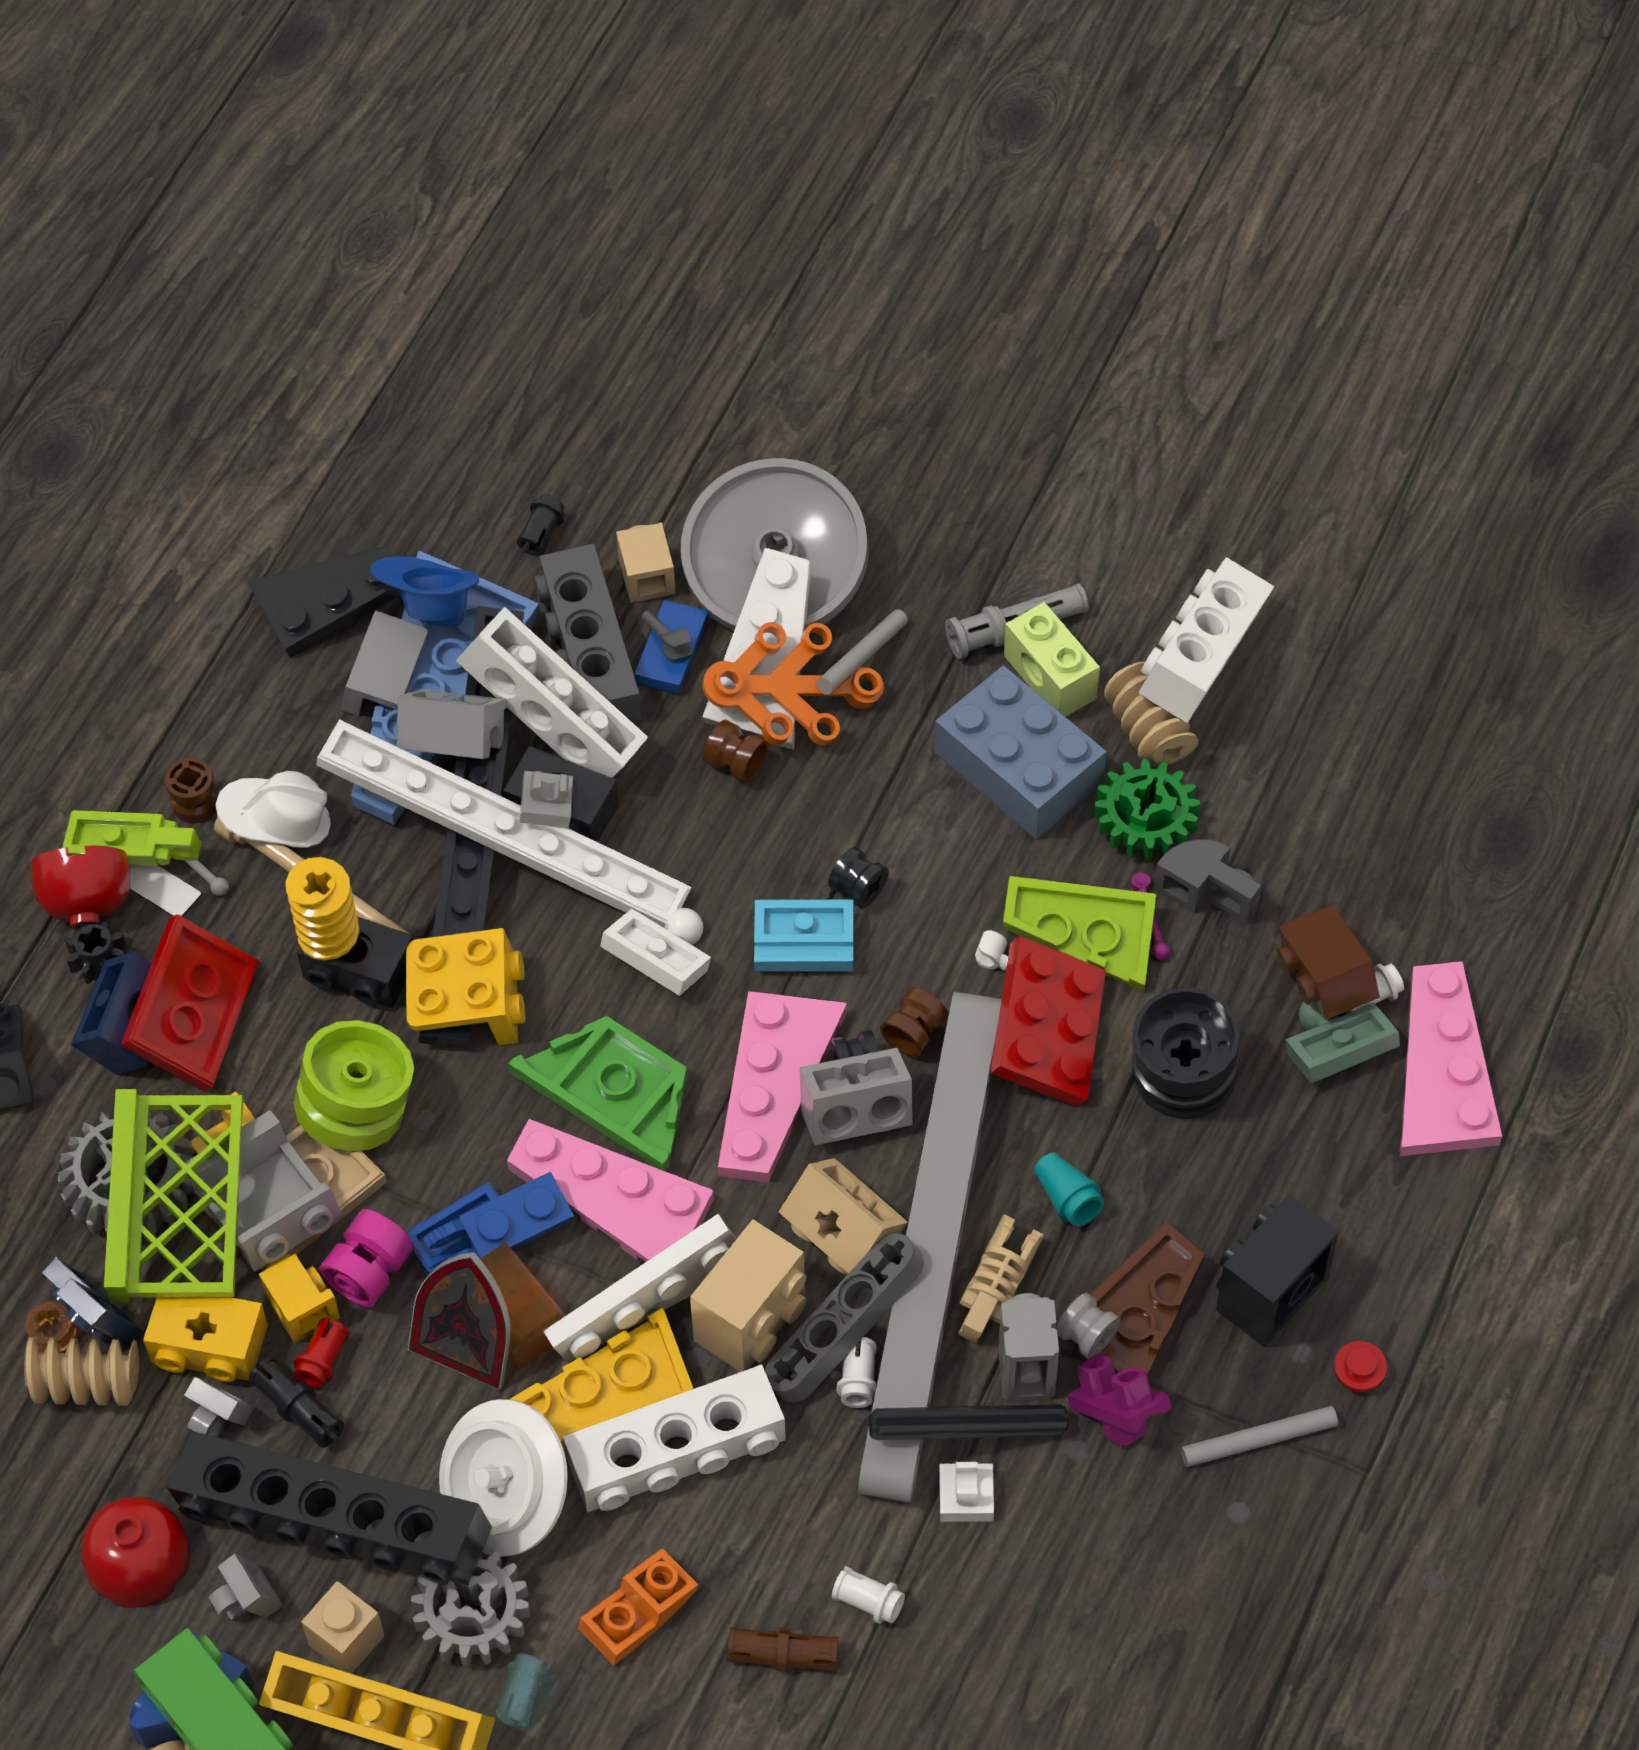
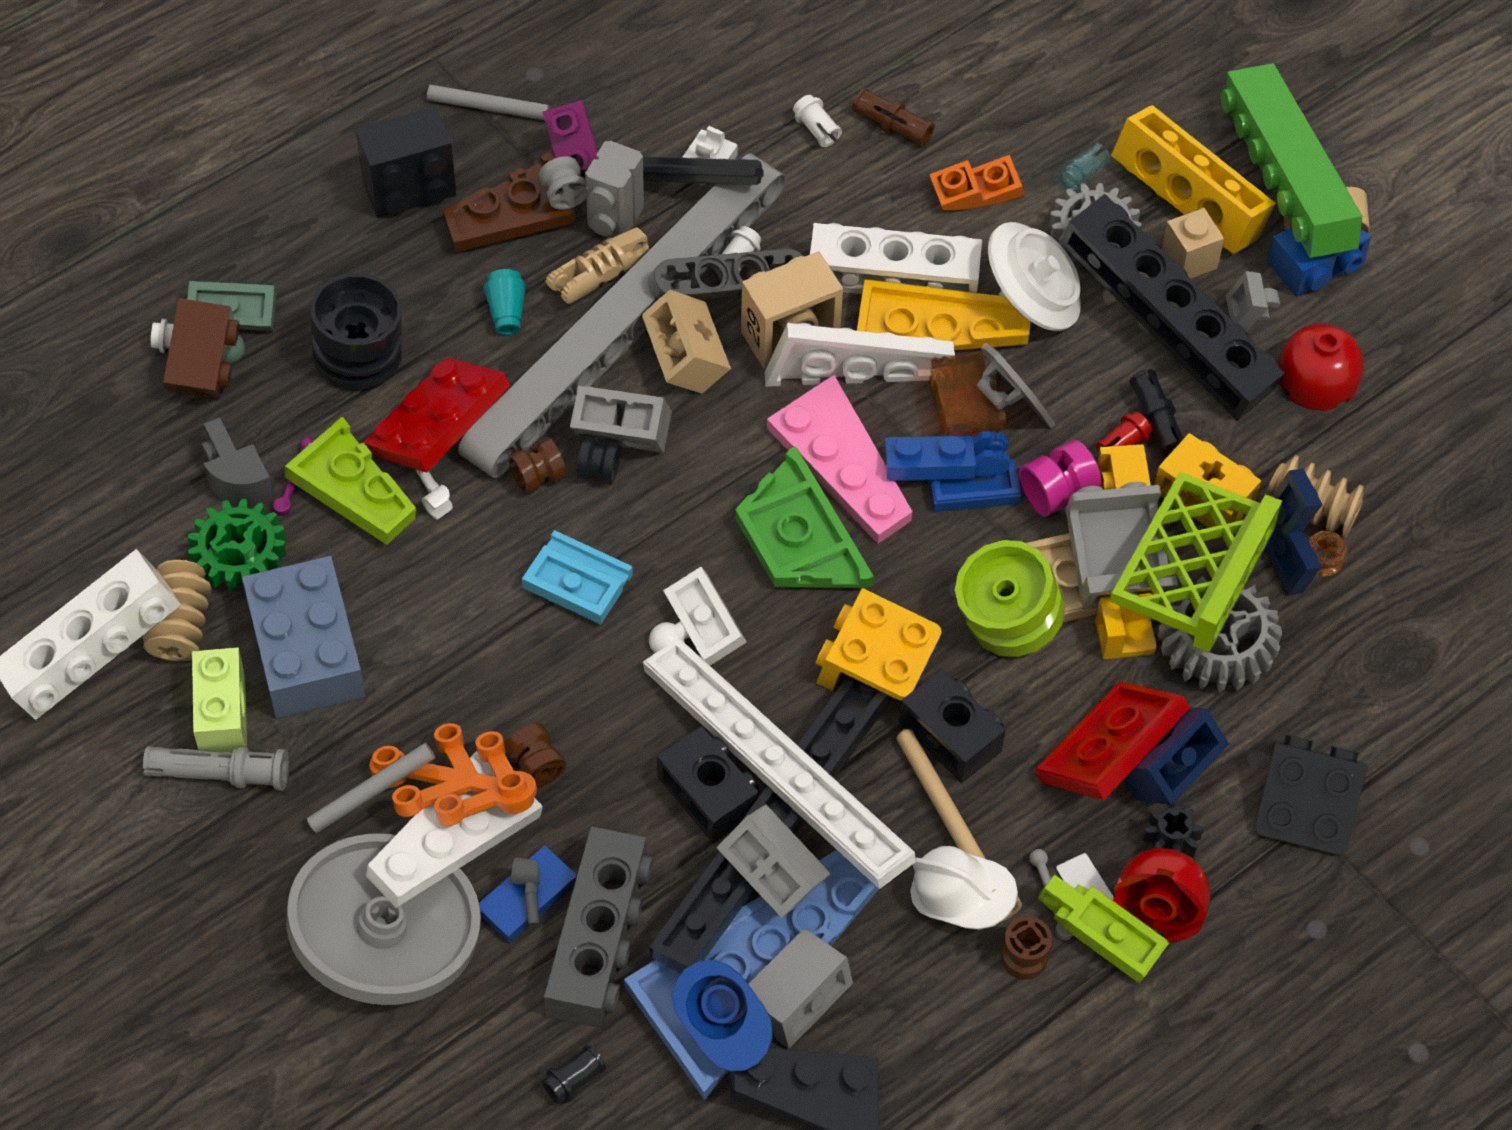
camera: 155 degrees left, 0 degrees up
light grey tile [184,1377,255,1437] -> none
yellow piece [286,857,359,961] -> none
white brick [456,607,648,778] -> none
light grey tile [520,771,573,828] -> none
tan brick [616,523,676,603] -> none
bright pink wing [718,991,847,1182] -> none
black wheel [828,847,889,909] -> none
red plate [1334,1341,1387,1393] -> none
bright pink wing [1400,961,1502,1156] -> none

